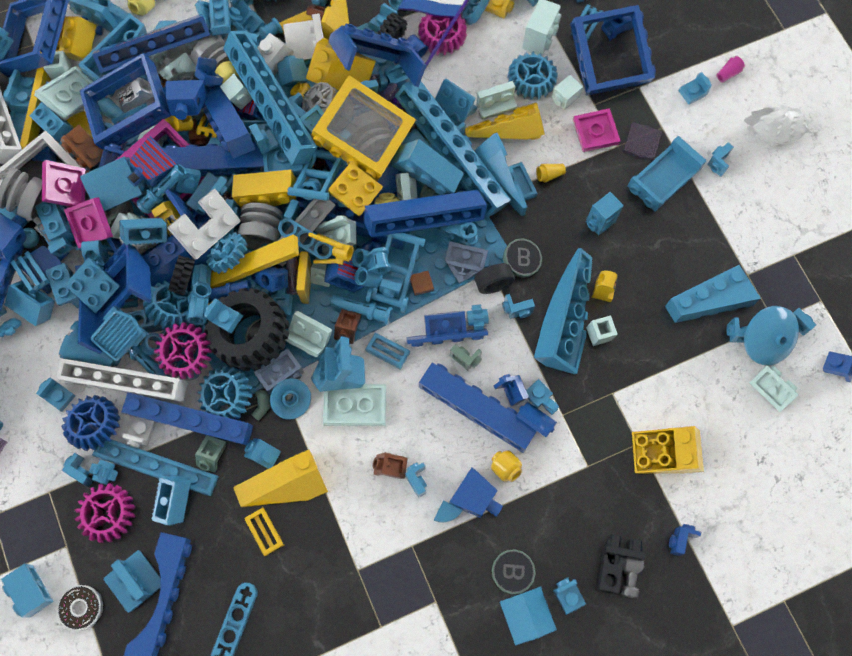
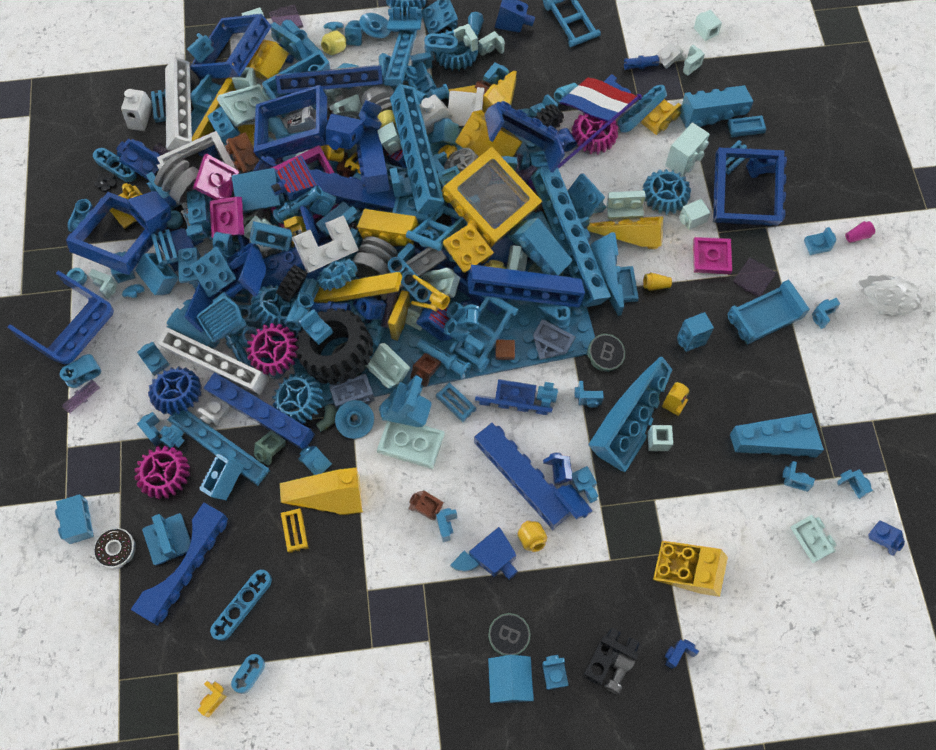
camera: 20 degrees right, 5 degrees down
sand green bracket [449,344,482,371] -> none
black tyre [475,263,515,294] -> none
dark azure dish [744,306,799,366] -> none

